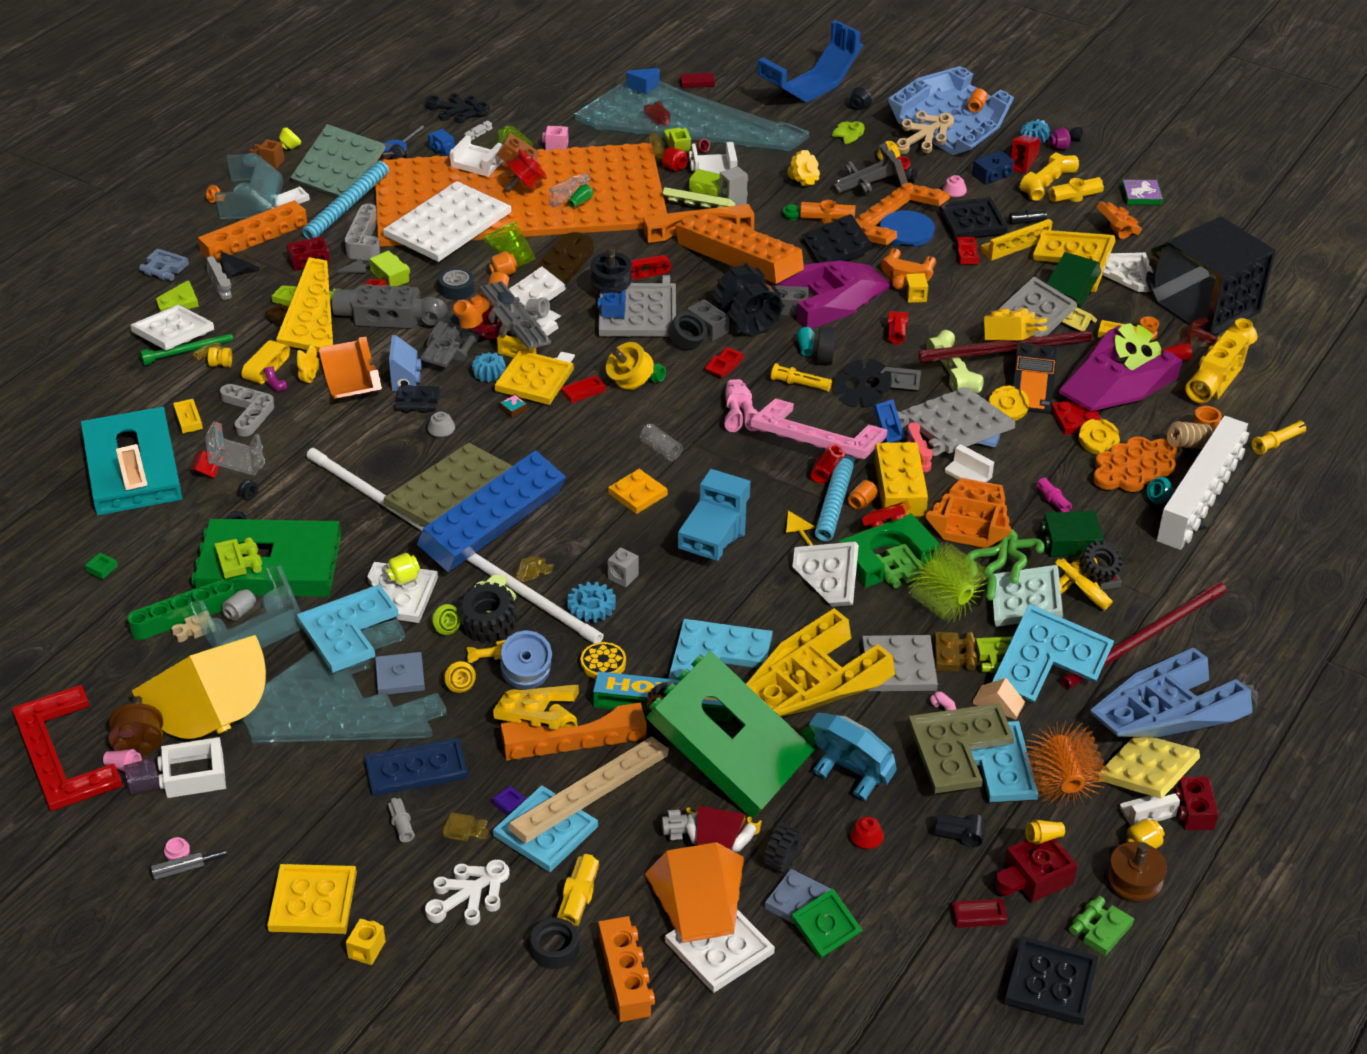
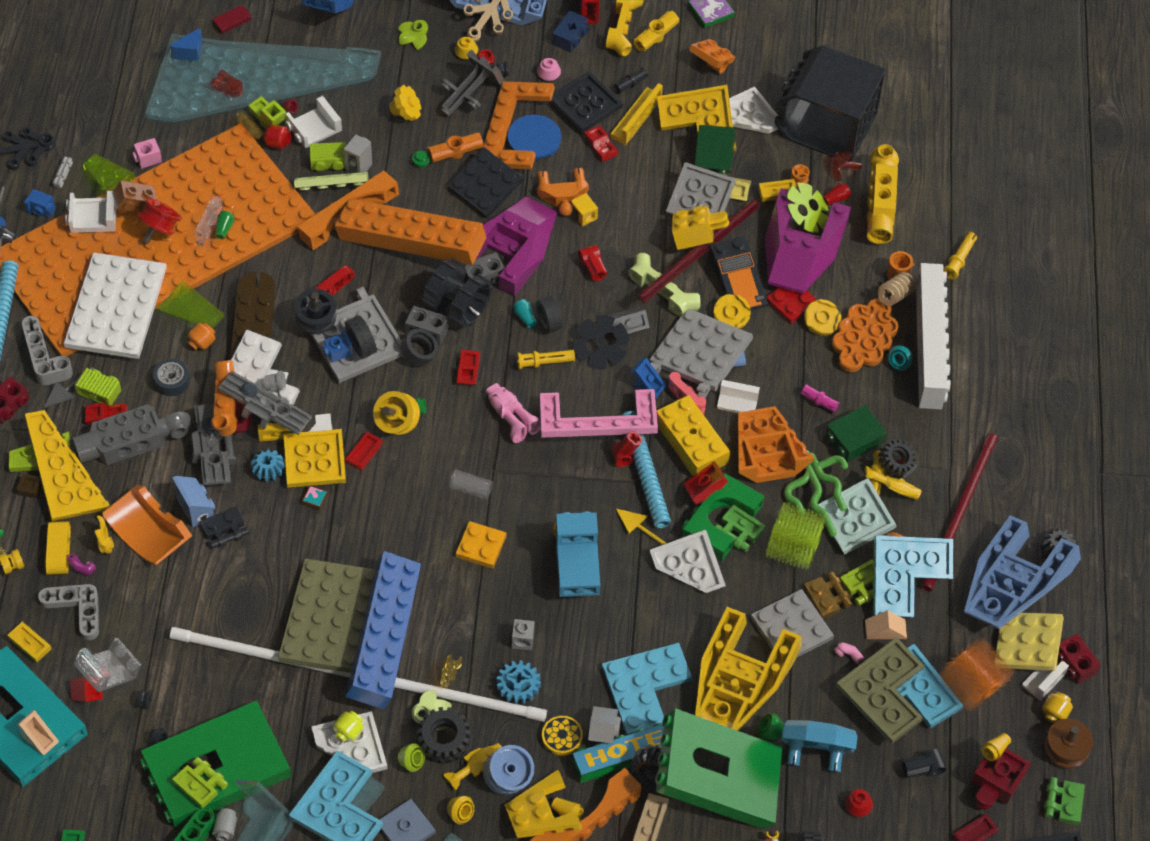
camera: 30 degrees left, 15 degrees up
light grey cone [427,412,455,438] -> none
orange brick [848,480,878,510] -> none
none -> black tyre [344,315,377,359]
none -> light grey brick [588,706,621,743]

